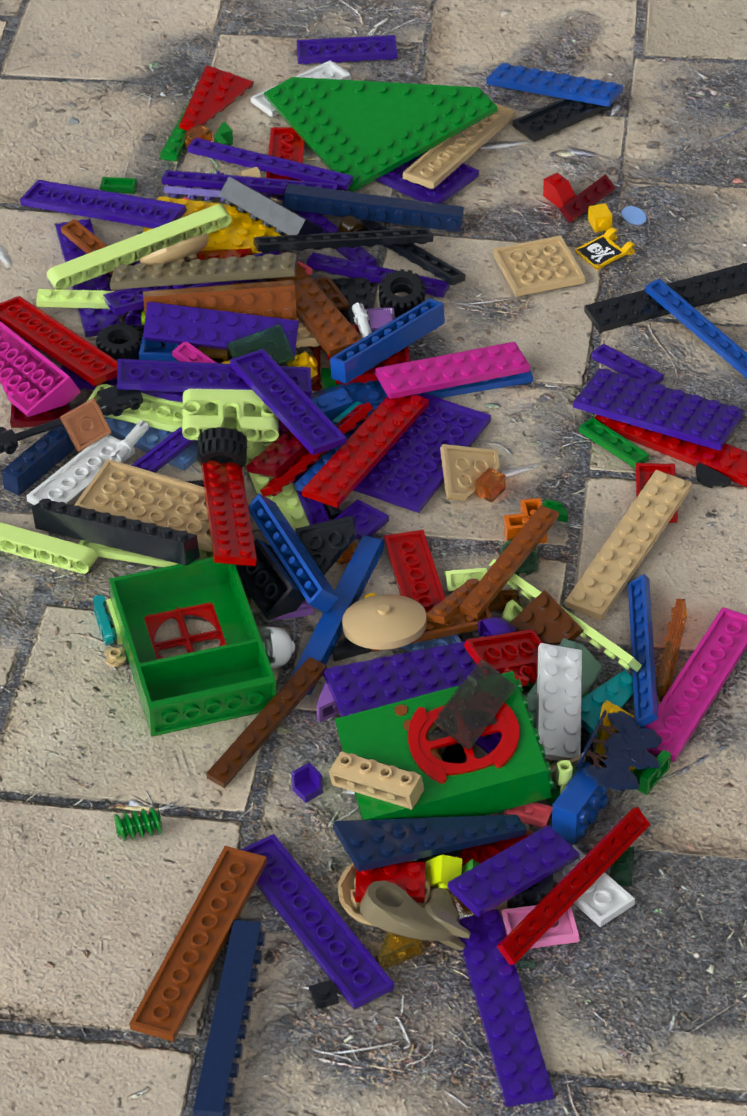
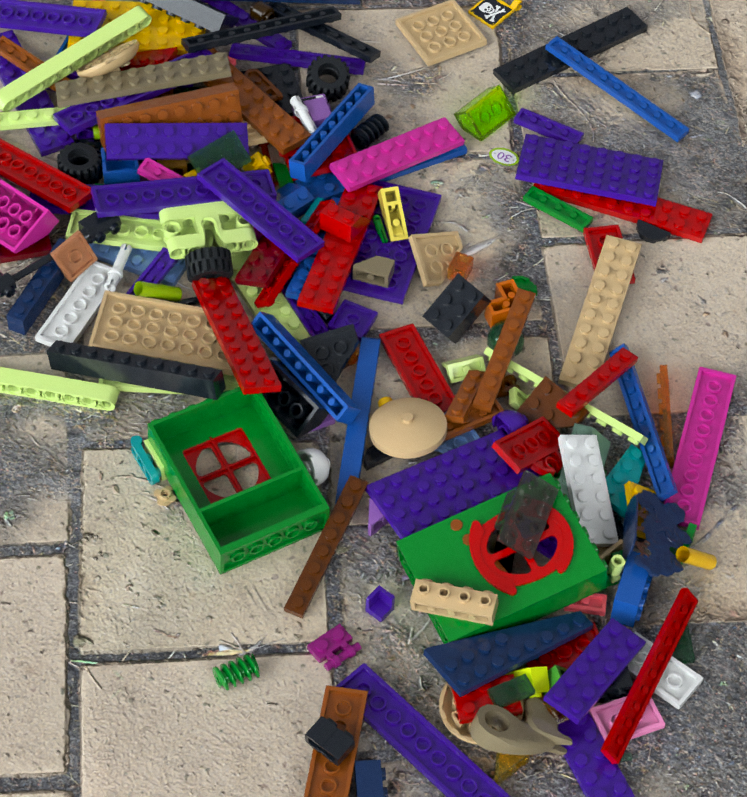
camera: 15 degrees left, 10 degrees up
none -> lime piece [134,281,182,301]
none -> black brick [305,716,355,766]
none -> magenta plate [307,624,361,671]
none -> red slope [319,202,370,243]
none -> black piece [351,114,389,149]
none -> dark tan slope [353,256,395,288]
none -> green piece [372,215,388,243]
none -> light yellow slope [378,186,408,242]
none -> black brick [422,273,491,344]
none -> clear neon green slope [454,85,516,141]
none -> clear green plate [487,674,535,708]
none -> sticker [489,148,519,166]
none -> red plate [556,347,638,418]
none -> yellow piece [676,546,717,570]

